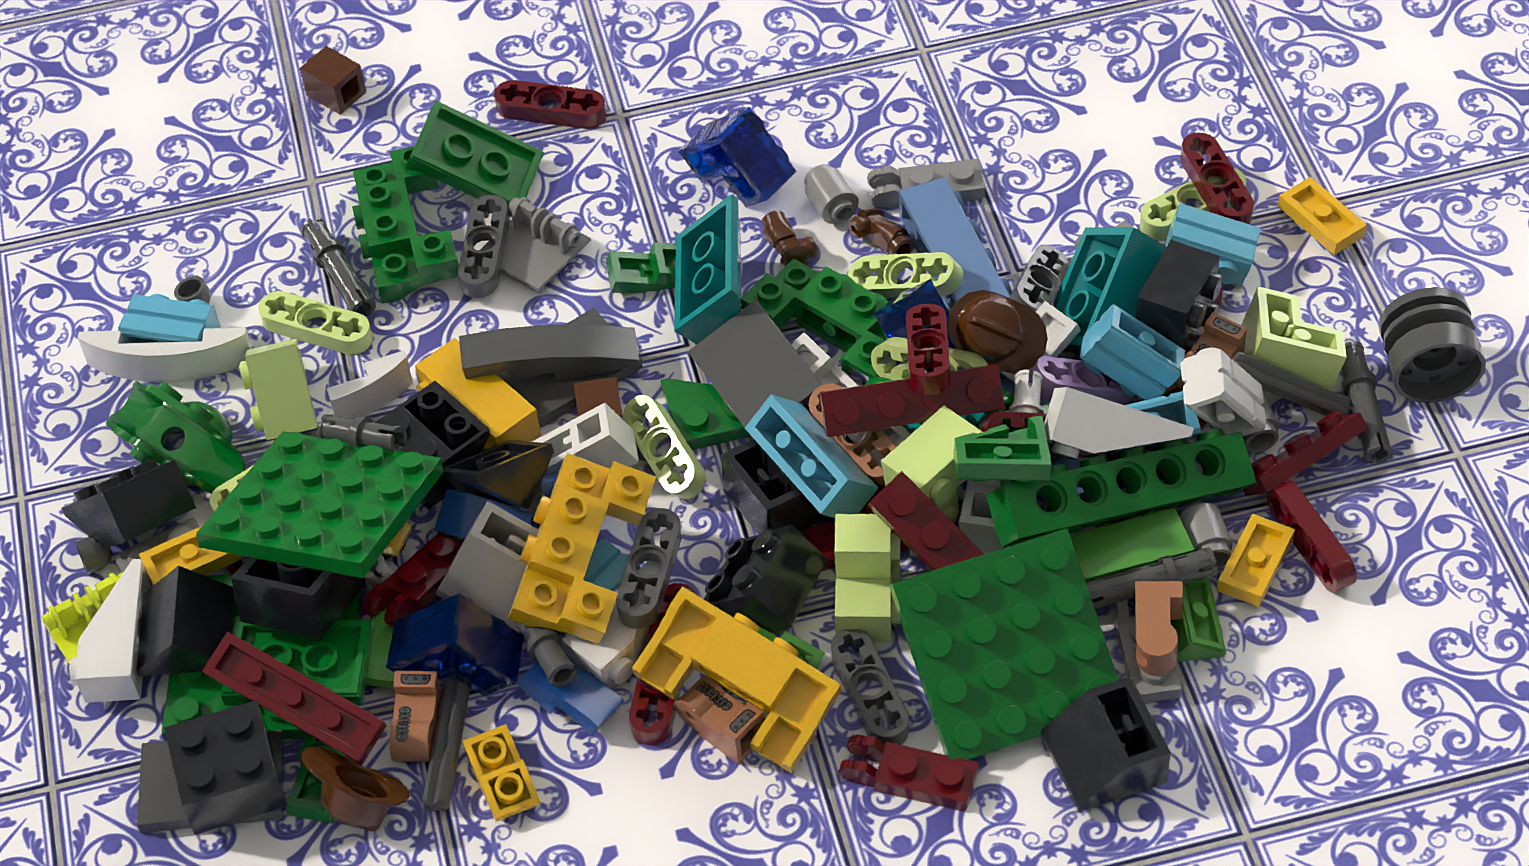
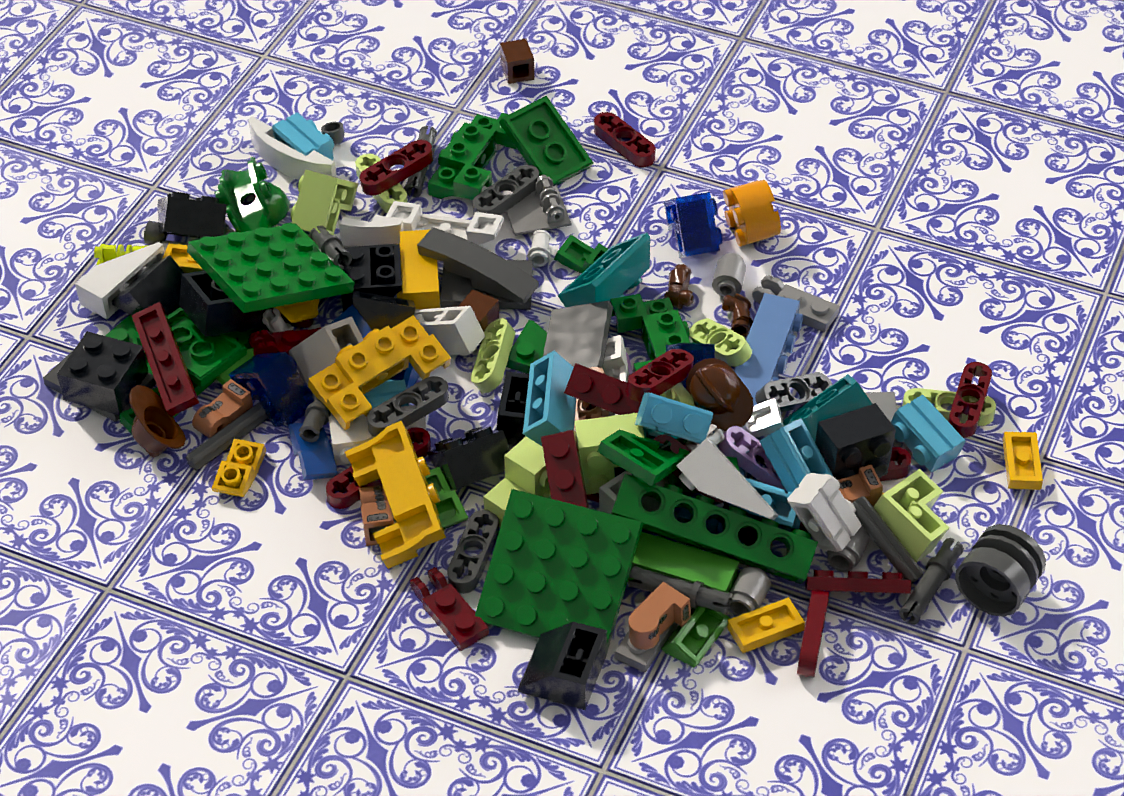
camera: 35 degrees right, 5 degrees down
none -> dark red beam [359,140,434,196]
none -> white slope [385,201,504,245]
none -> white pin [527,230,551,267]
none -> medium azure brick [635,393,713,444]
none -> light orange brick [723,179,781,247]

